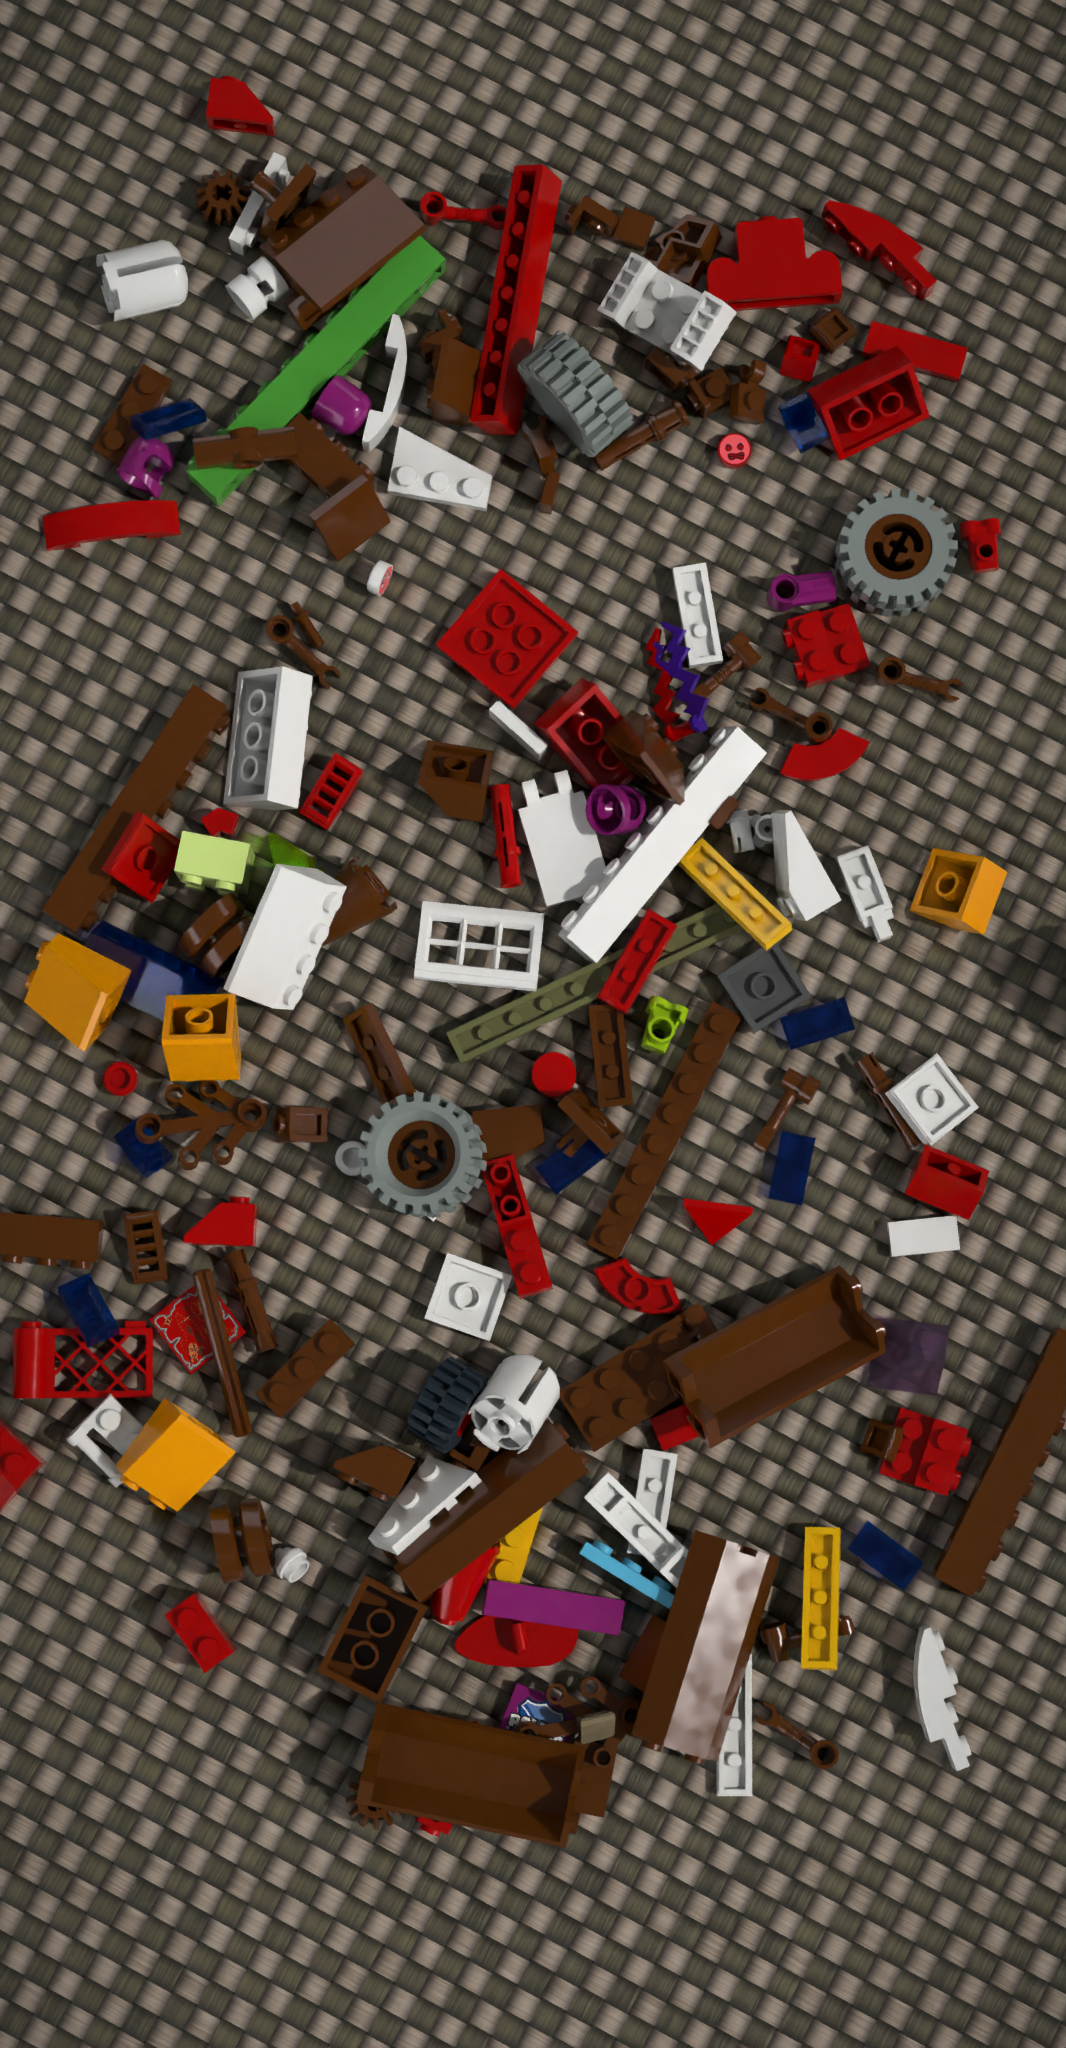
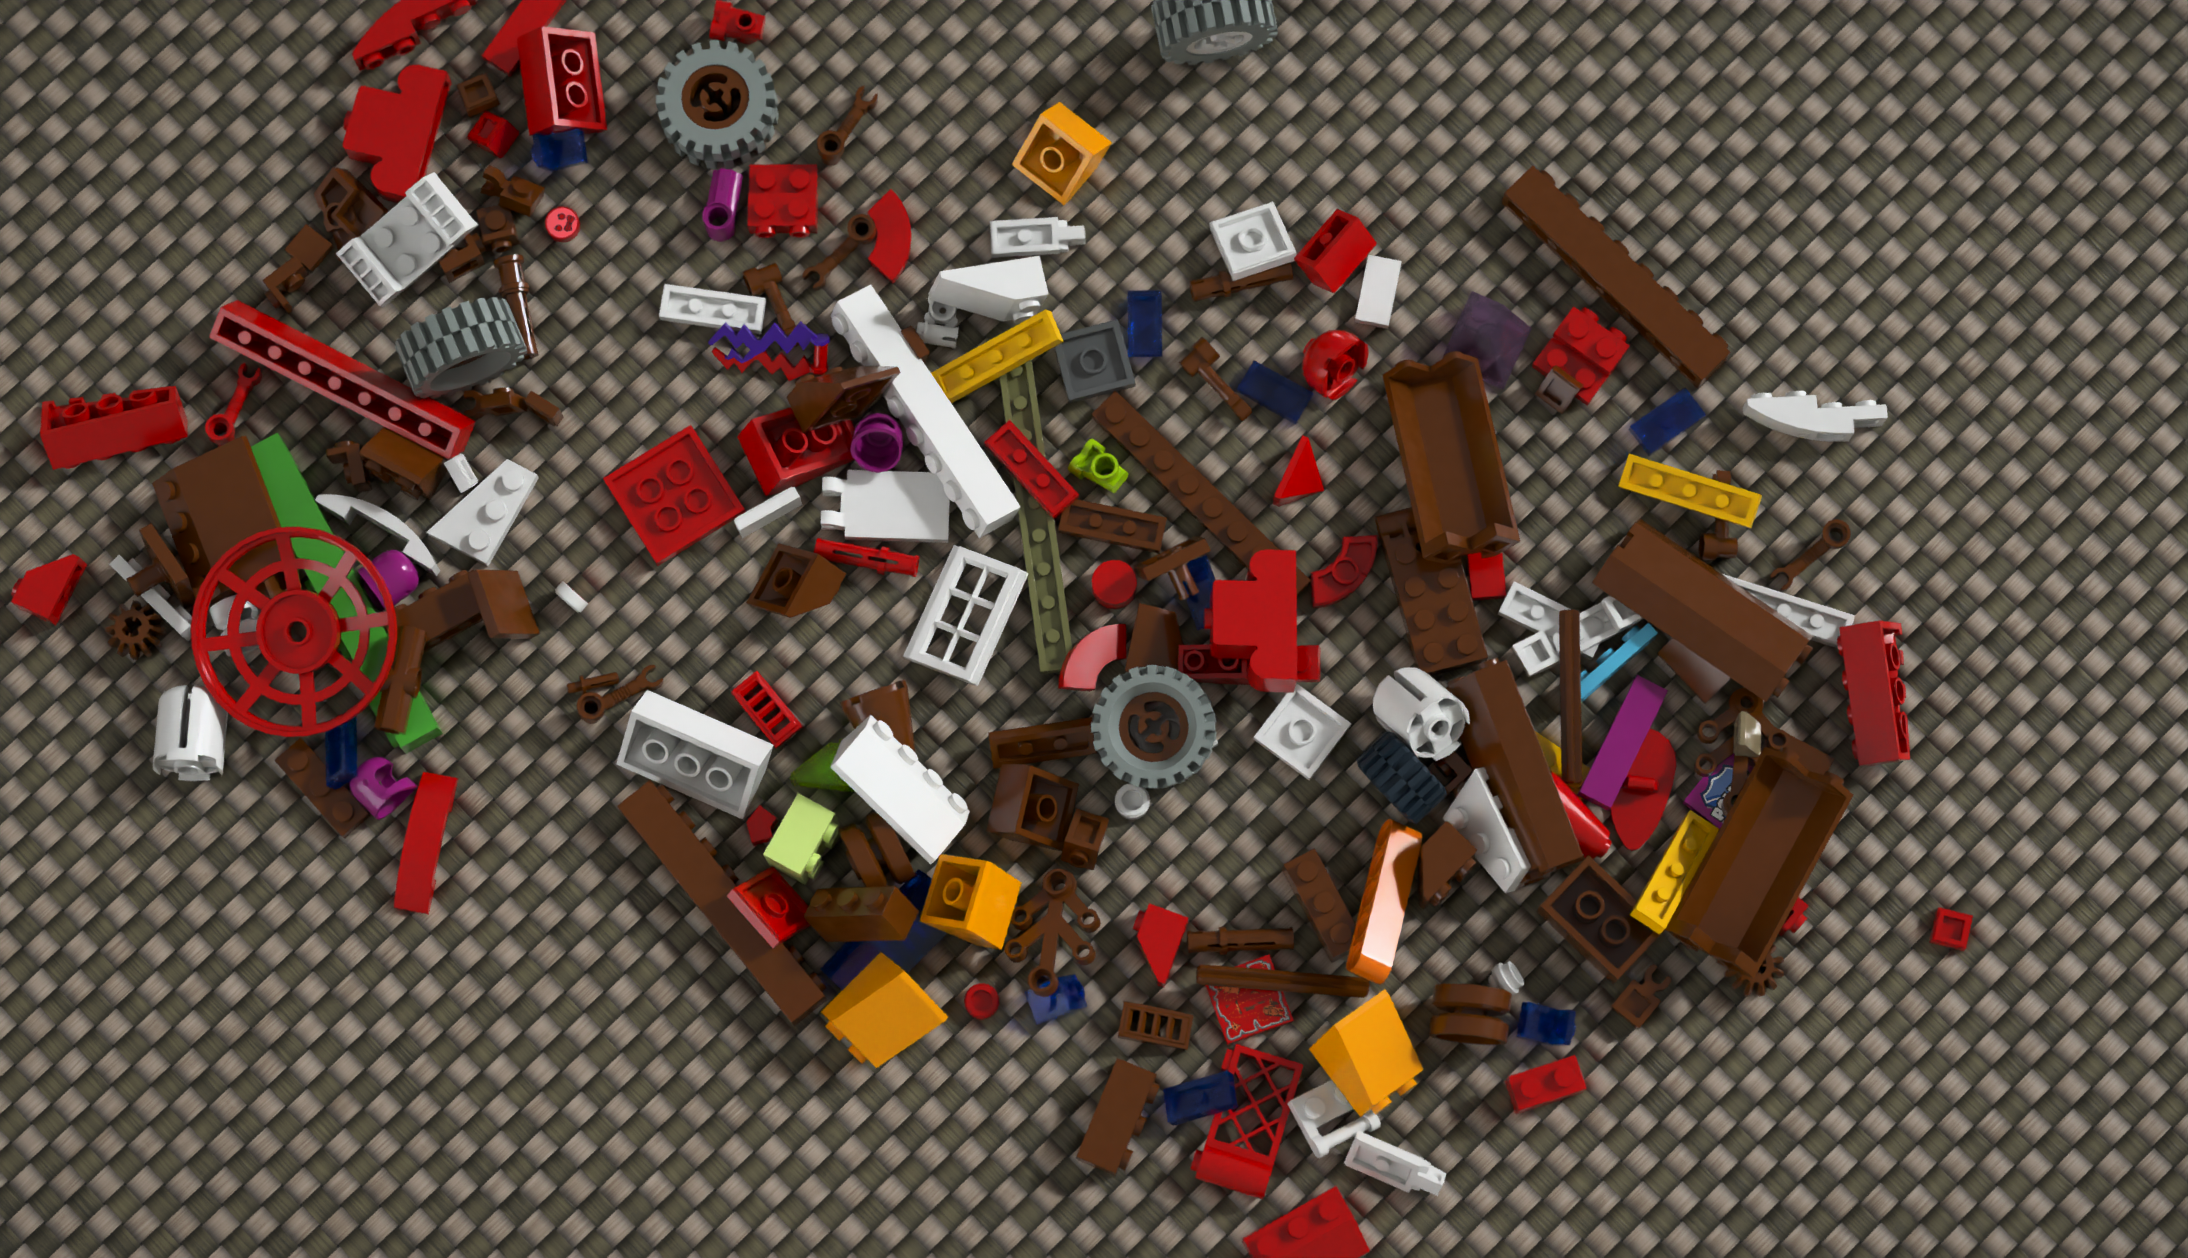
camera: 65 degrees left, 5 degrees down
none -> red wedge [40,386,188,470]
none -> red dish [191,526,397,737]
none -> white tile [444,453,478,493]
none -> reddish brown brick [803,886,919,942]
none -> reddish brown slope [986,764,1079,851]
none -> tile [1058,624,1126,692]
none -> red brick [1203,549,1297,693]
none -> red cylinder [1302,330,1369,400]
none -> white hinge [1344,1130,1446,1196]
none -> orange beam [1346,819,1422,985]
none -> clear blue bracket [1516,1002,1576,1046]
none -> reddish brown axle [1559,609,1582,783]
none -> reddish brown plate [1610,964,1672,1030]
none -> yellow plate [1630,810,1719,935]
none -> red wedge [1837,620,1910,766]
none -> red tile [1929,907,1973,951]

